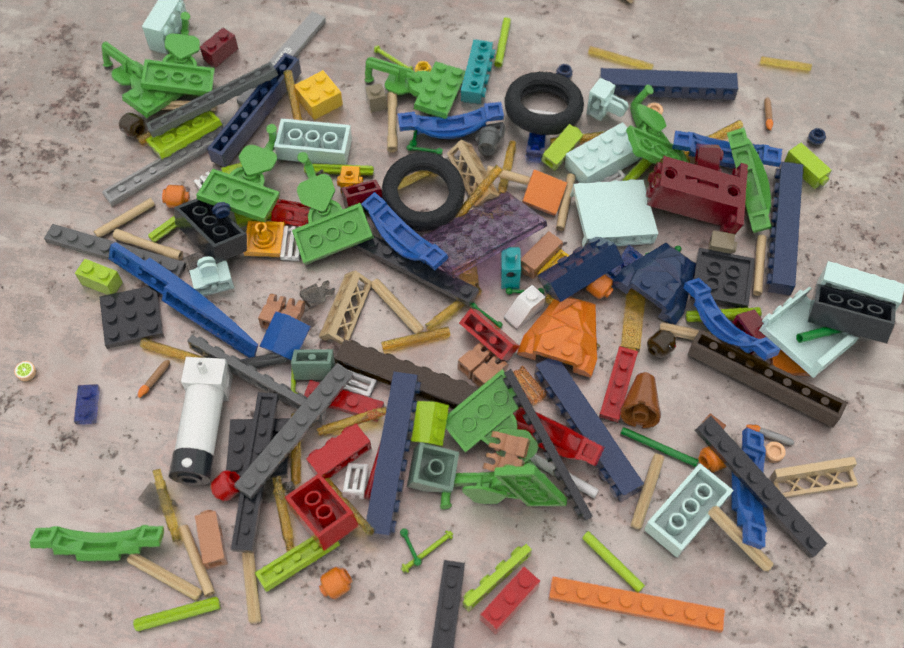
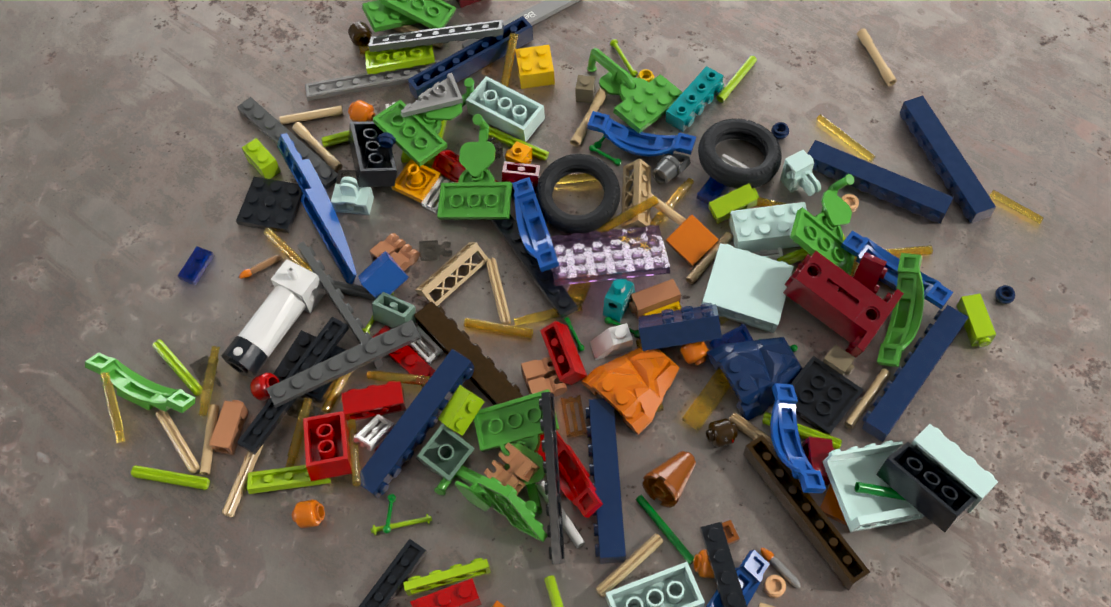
camera: 30 degrees right, 0 degrees up
tile [14,361,36,381] -> none
red plate [599,346,638,423] -> none
medium nougat piece [764,97,773,131] -> none
none -> clear yellow piece [101,372,125,443]
none -> lime axle [153,339,204,396]
none -> light grey wing [401,73,462,117]
none -> dark blue brick [900,95,996,224]

